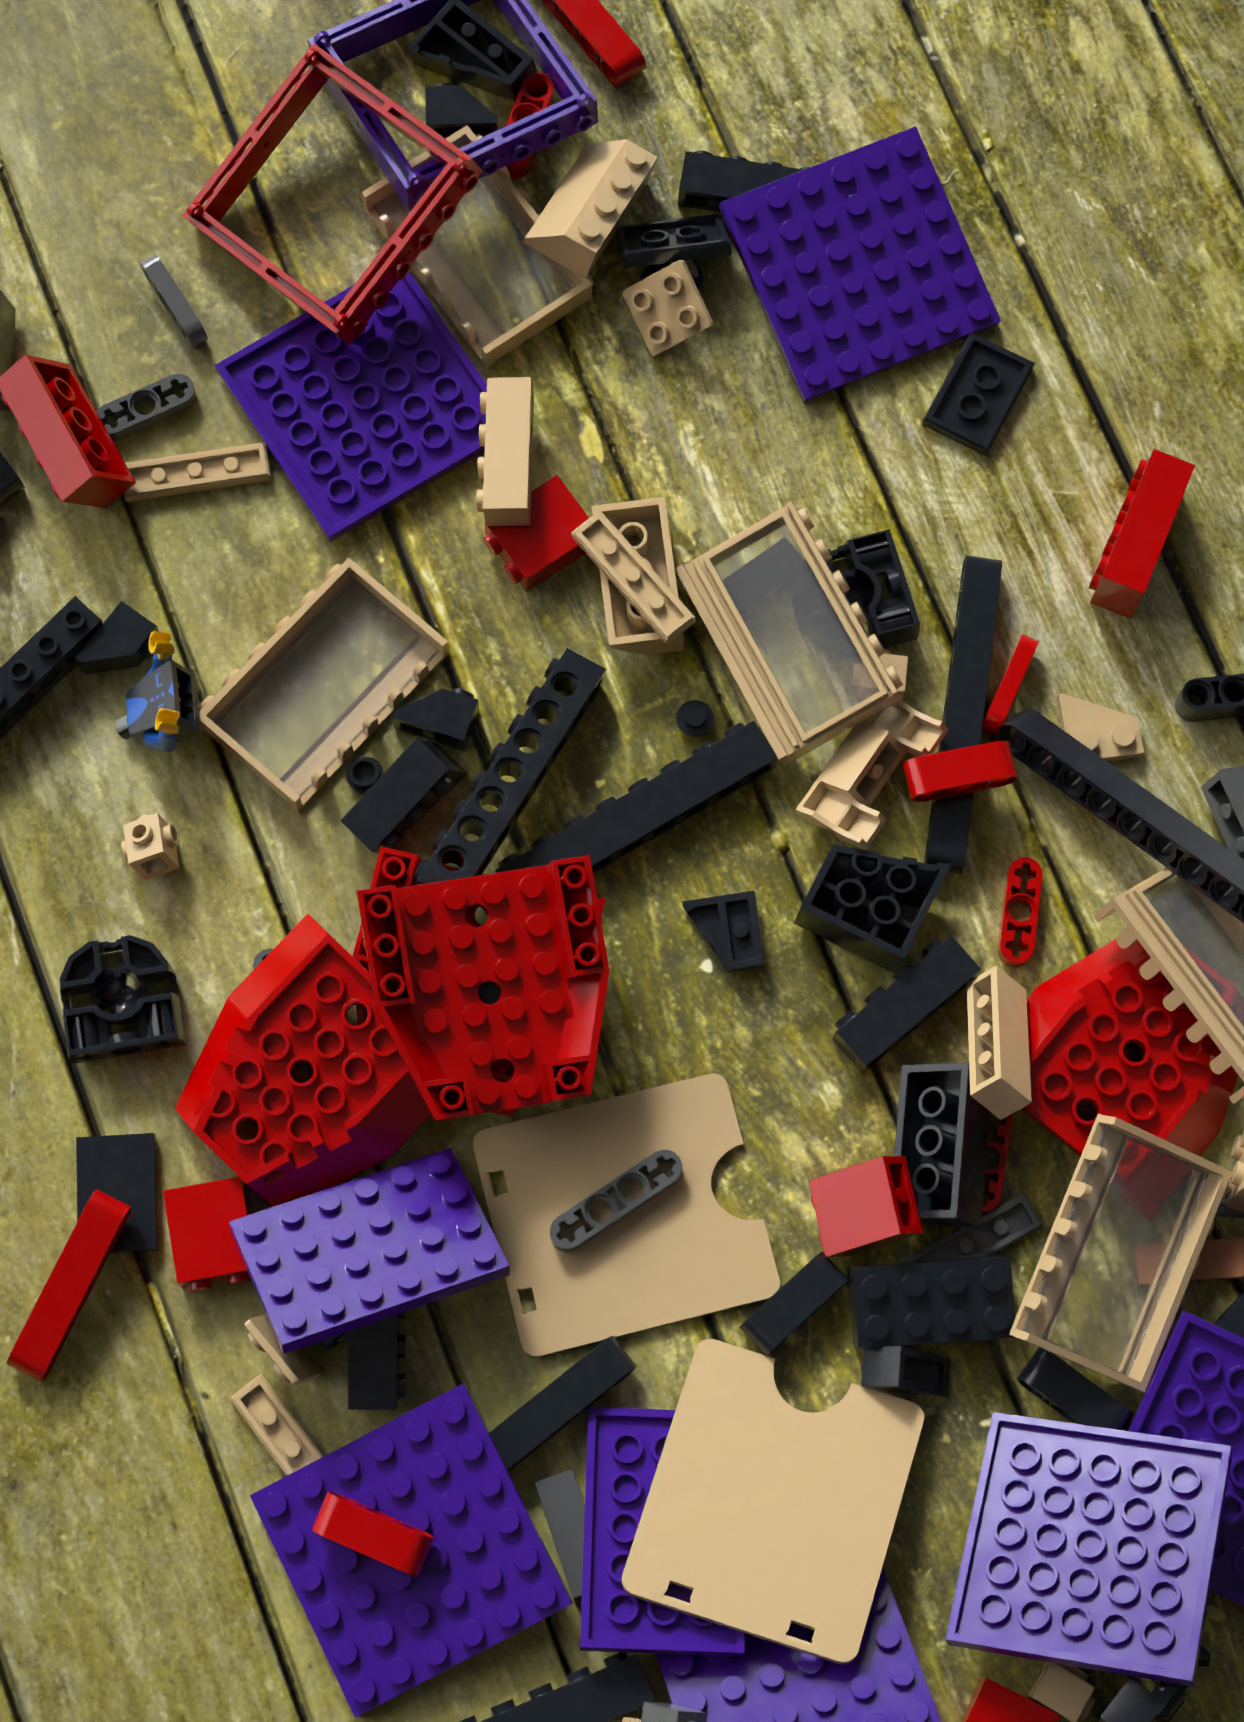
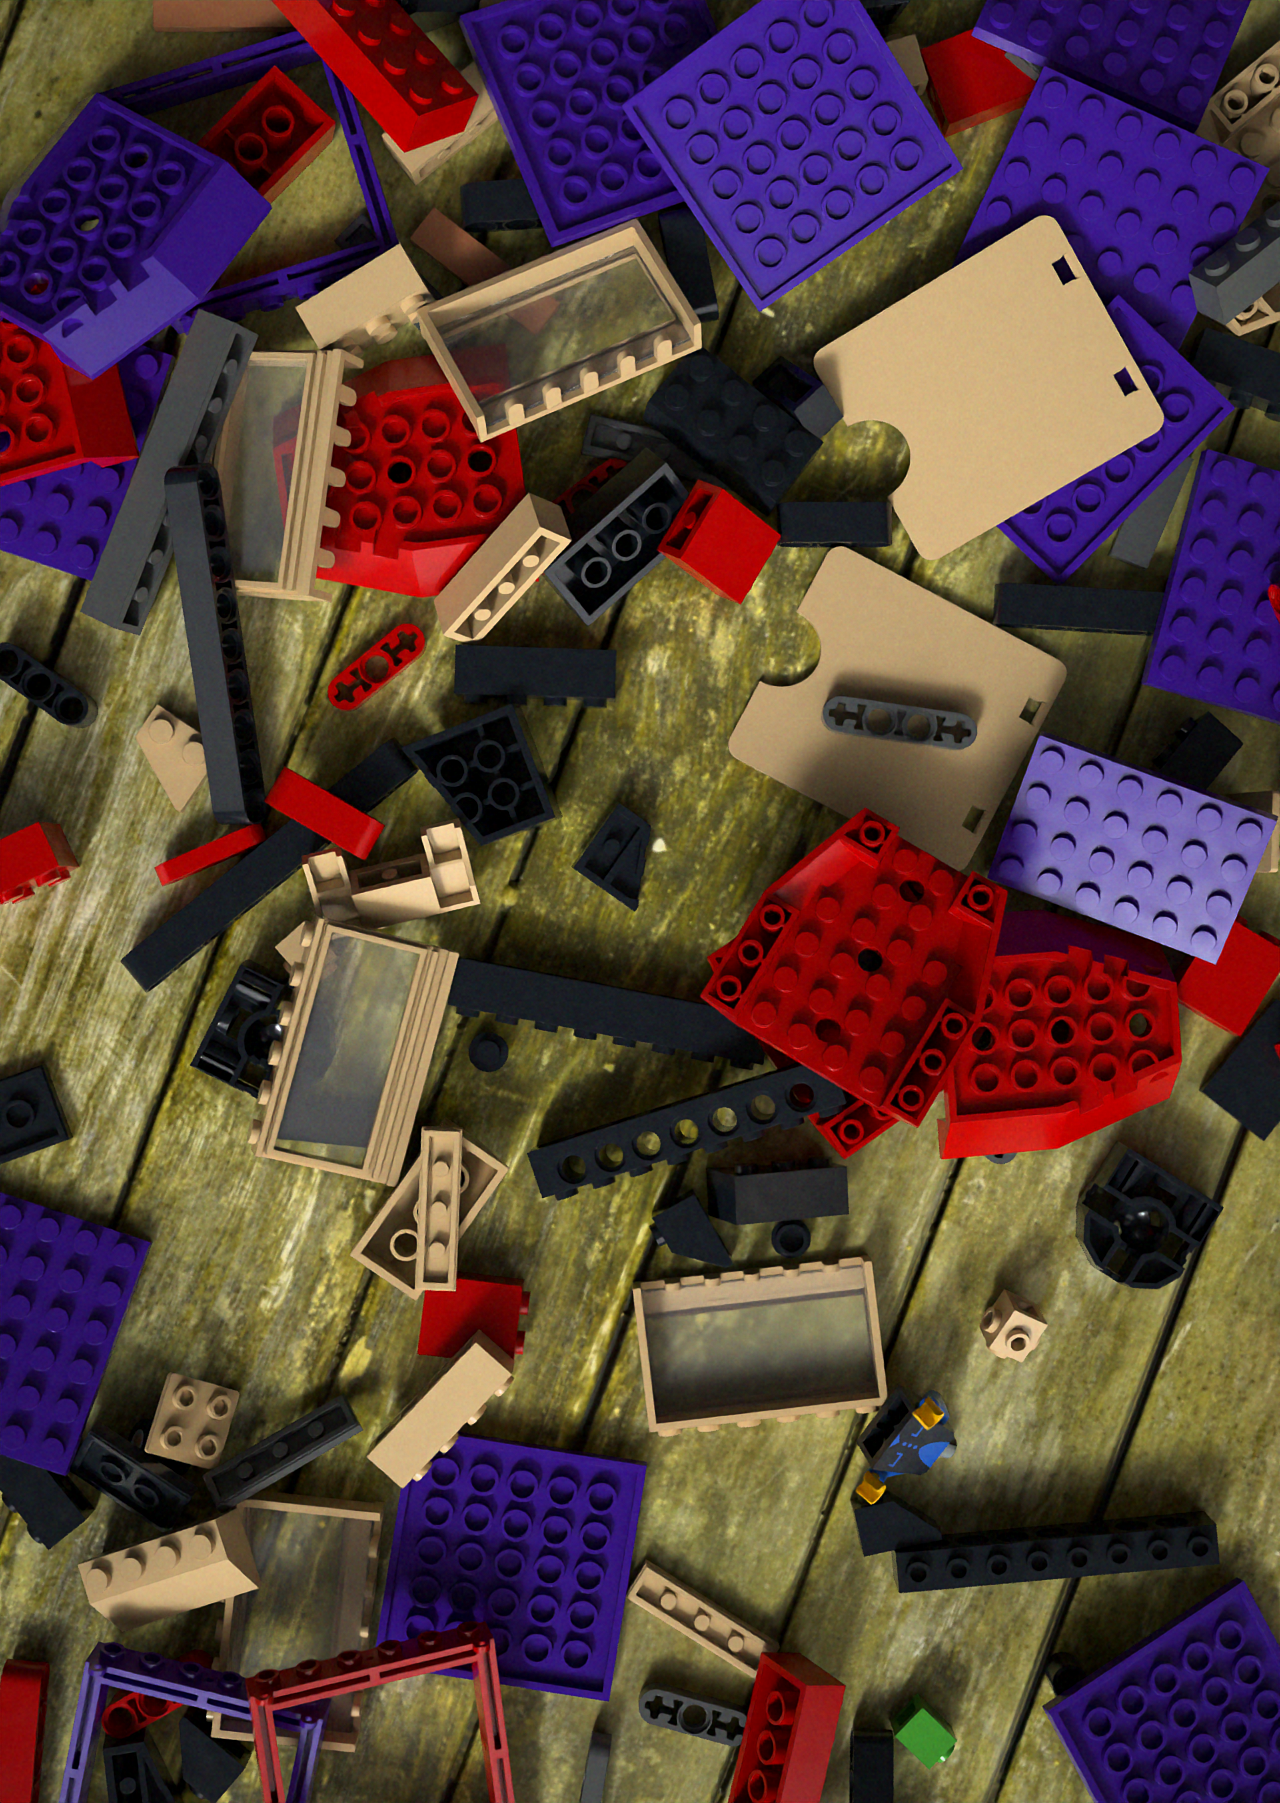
camera: 135 degrees left, 15 degrees up
none -> dark grey tile [202,1393,363,1513]

